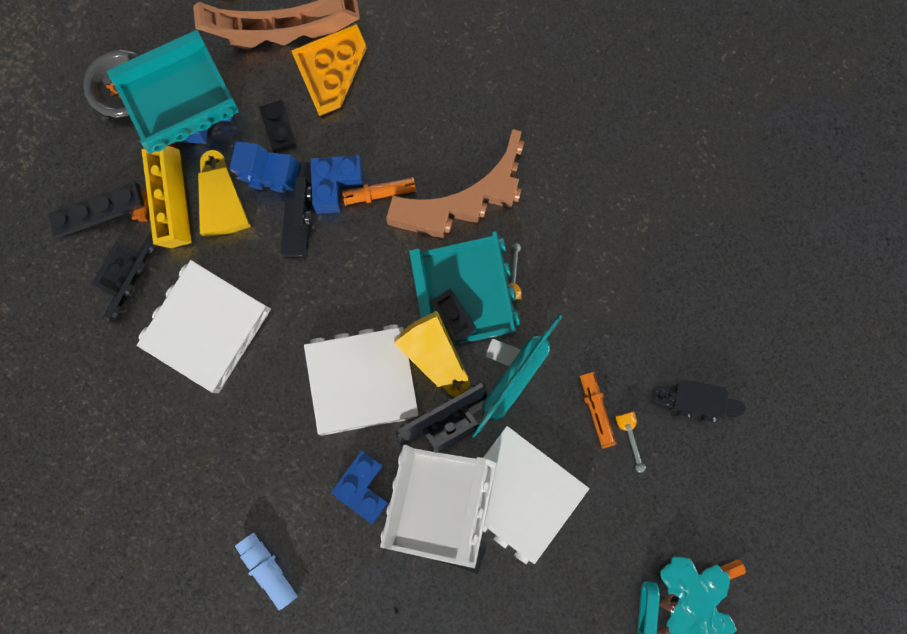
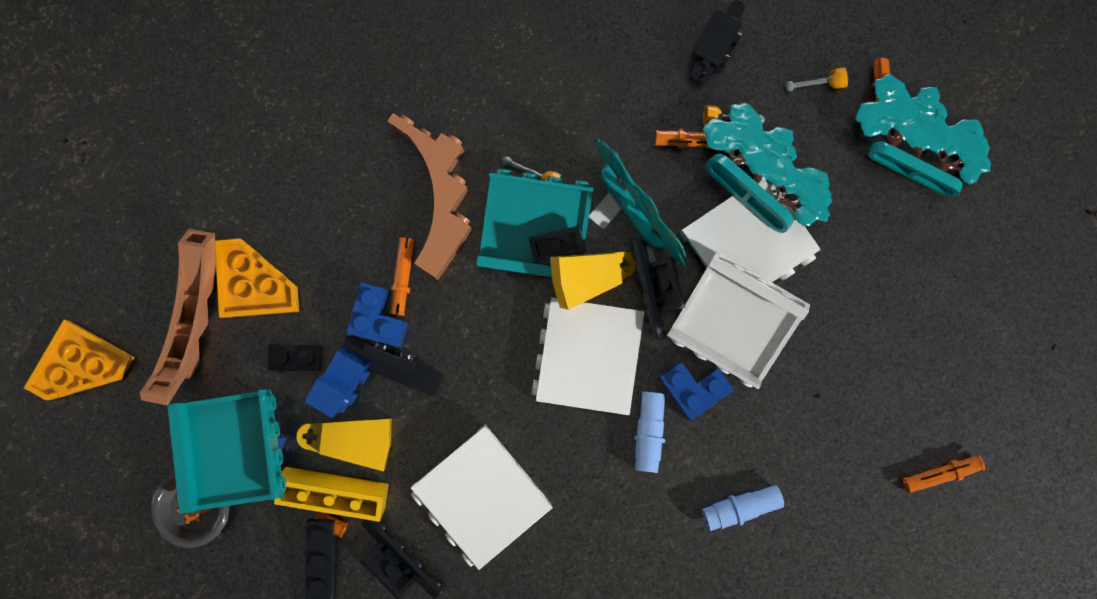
camera: 75 degrees left, 5 degrees up
none -> light blue piece [634,392,666,473]
none -> teal plant [702,103,832,233]
none -> hinge [784,67,848,91]

